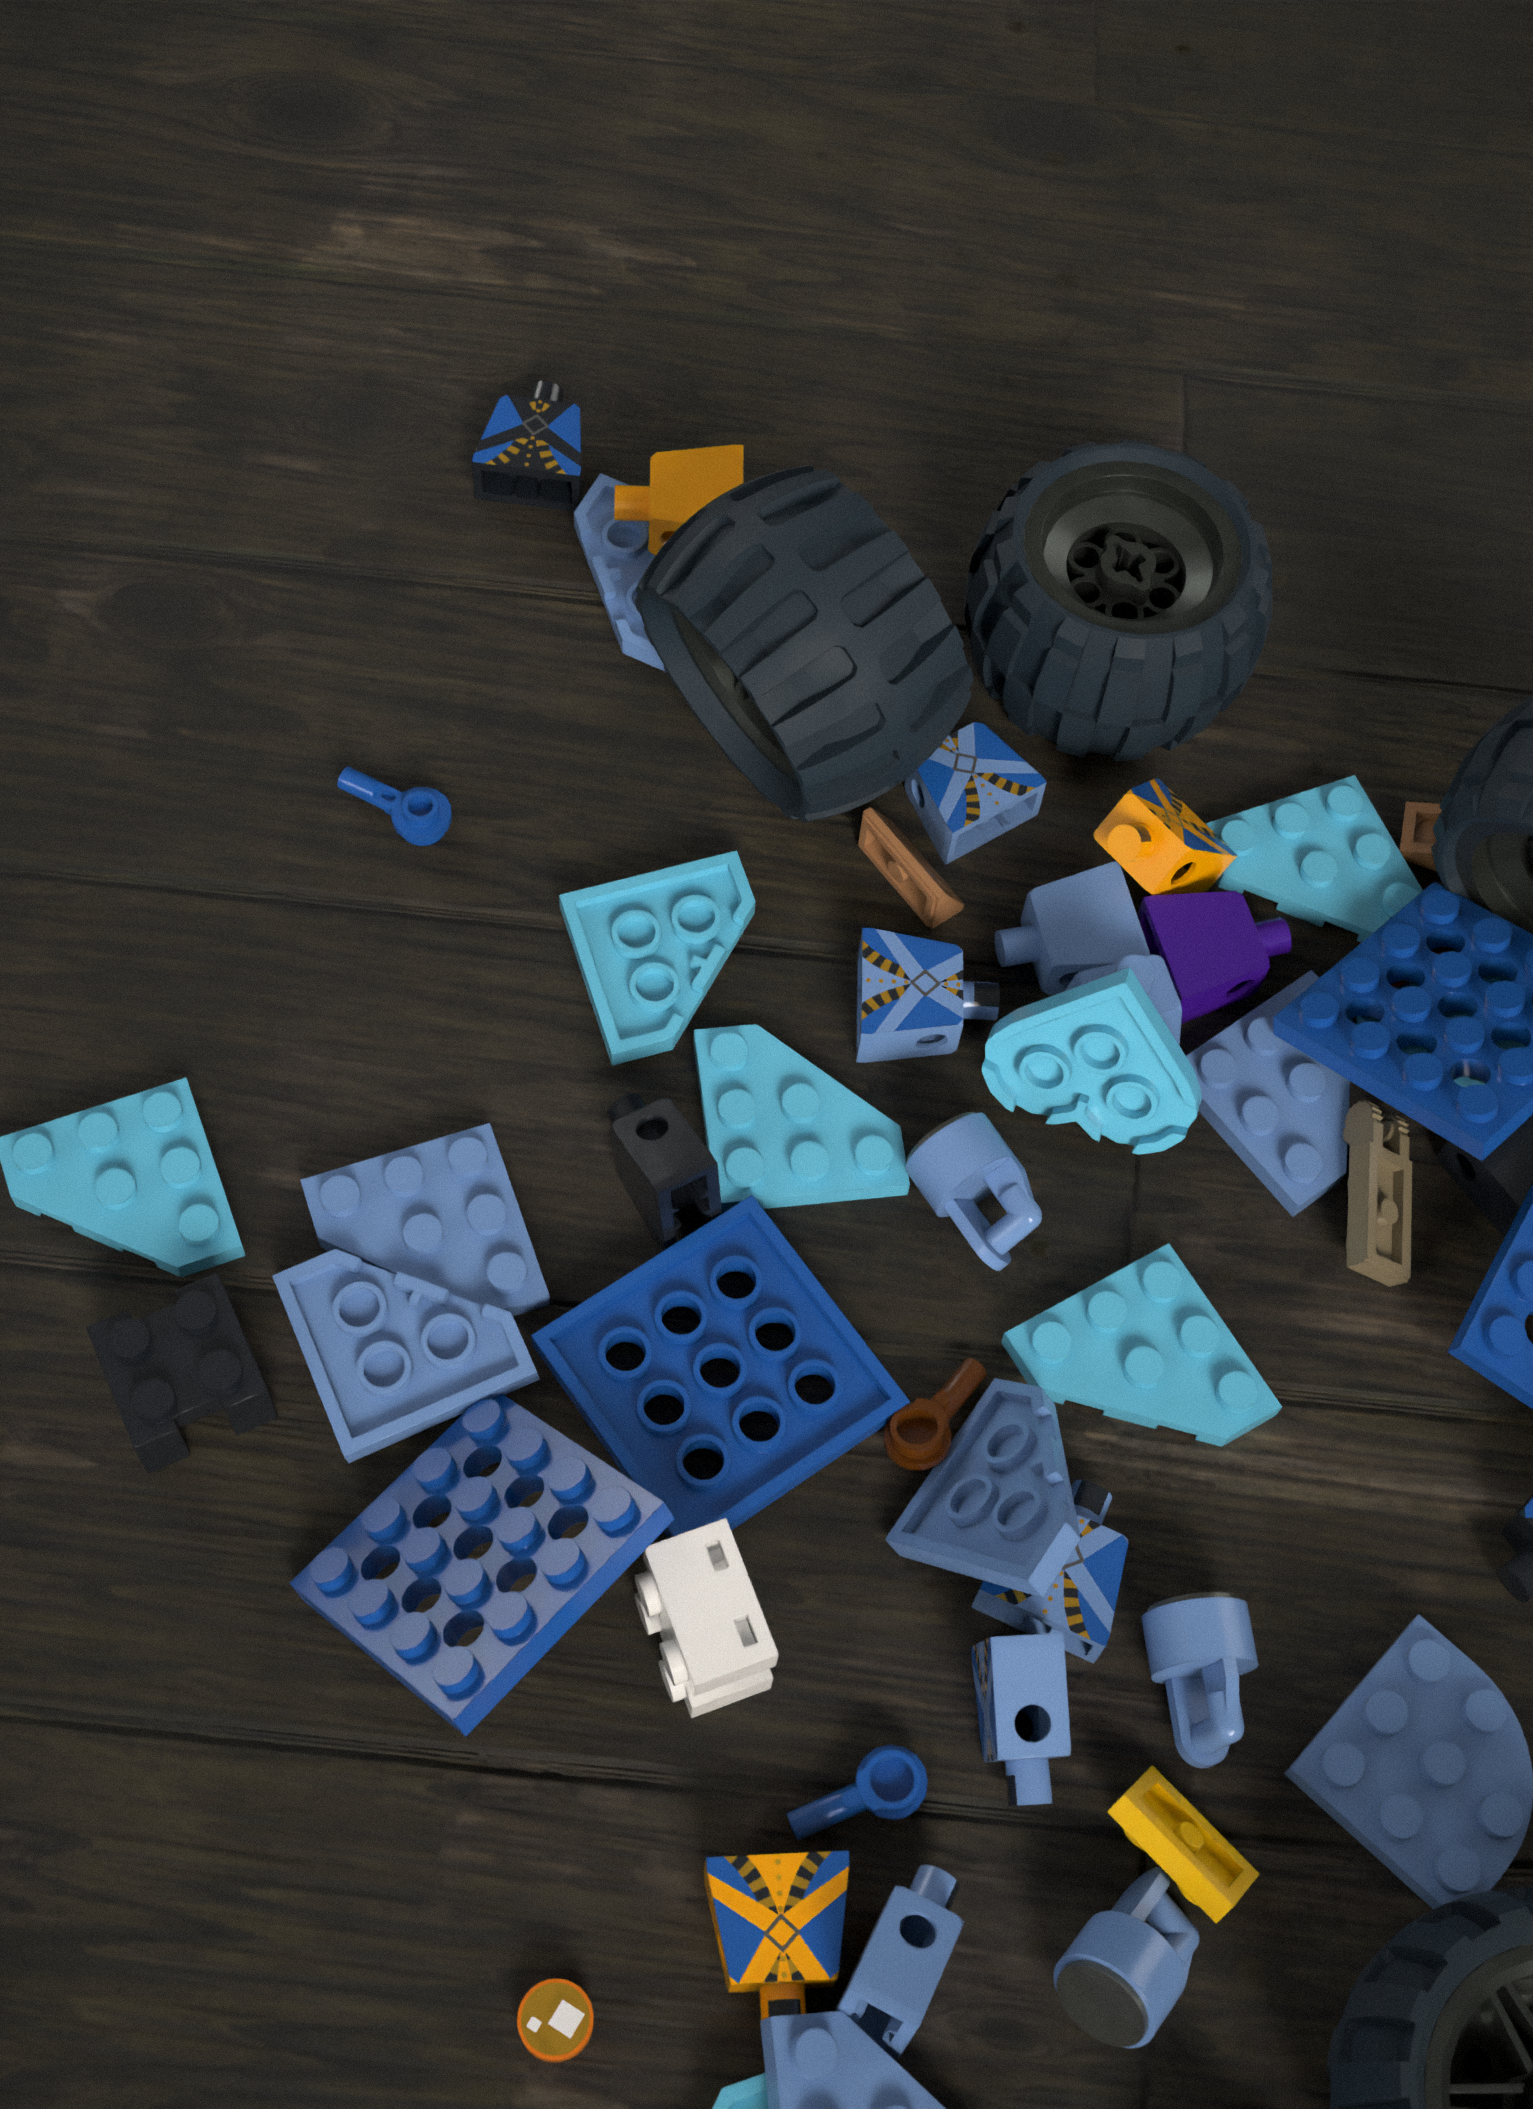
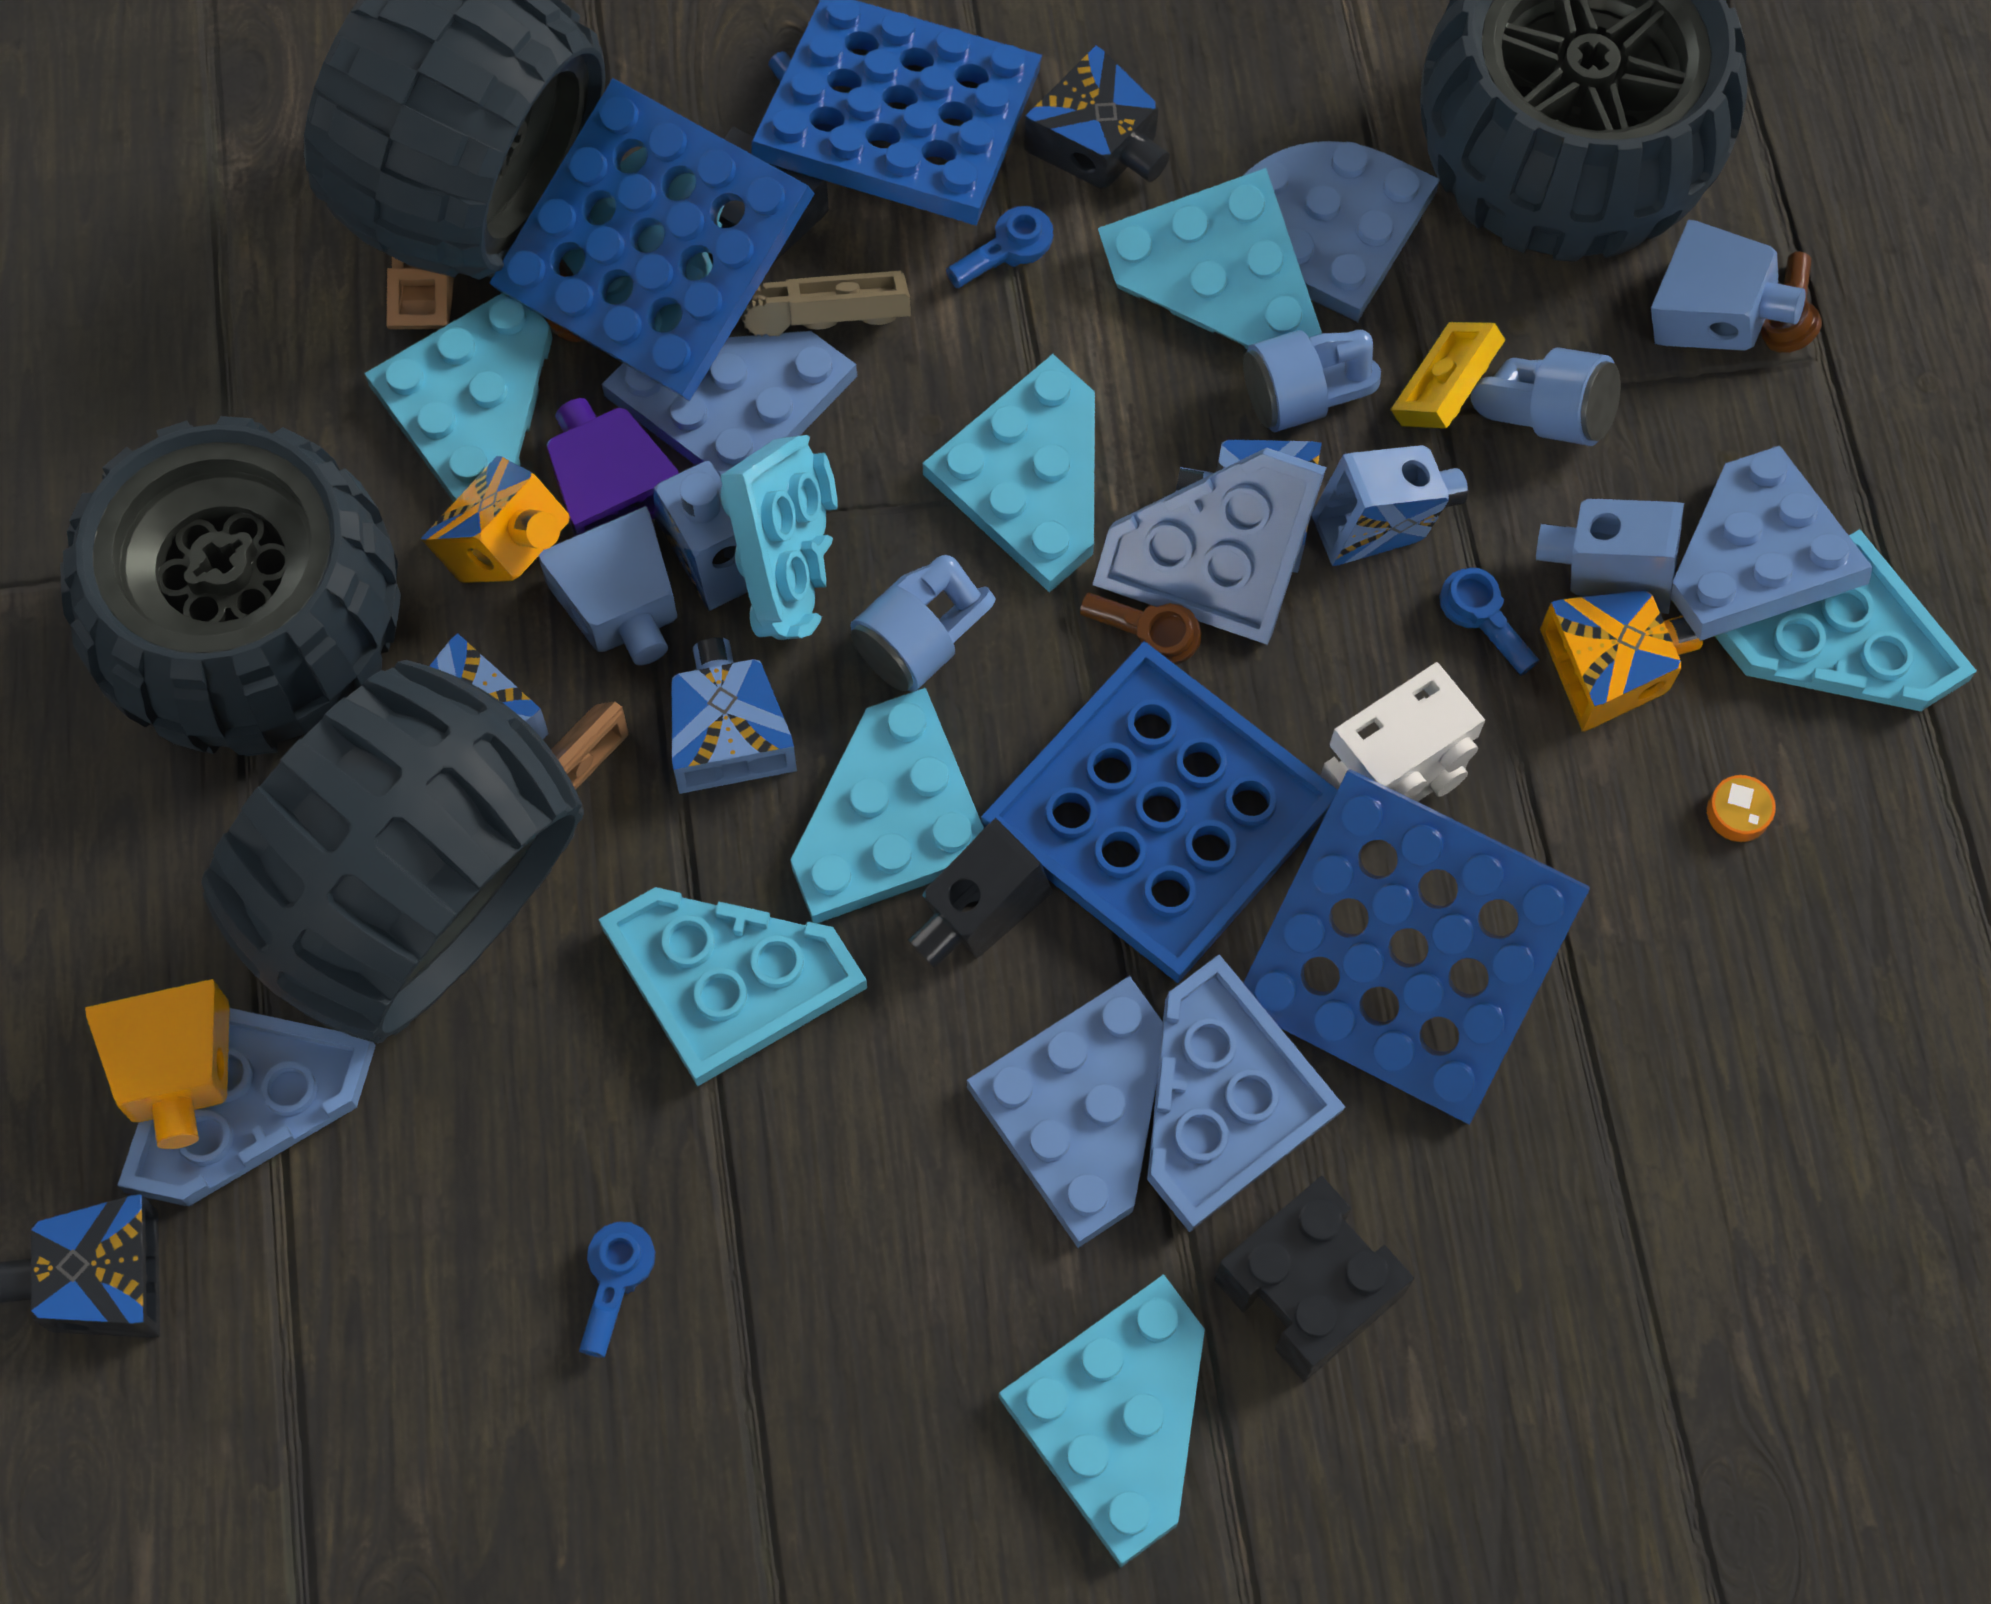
camera: 100 degrees left, 5 degrees up
none -> blue plate [946,206,1053,288]
none -> medium azure plate [1098,168,1322,349]

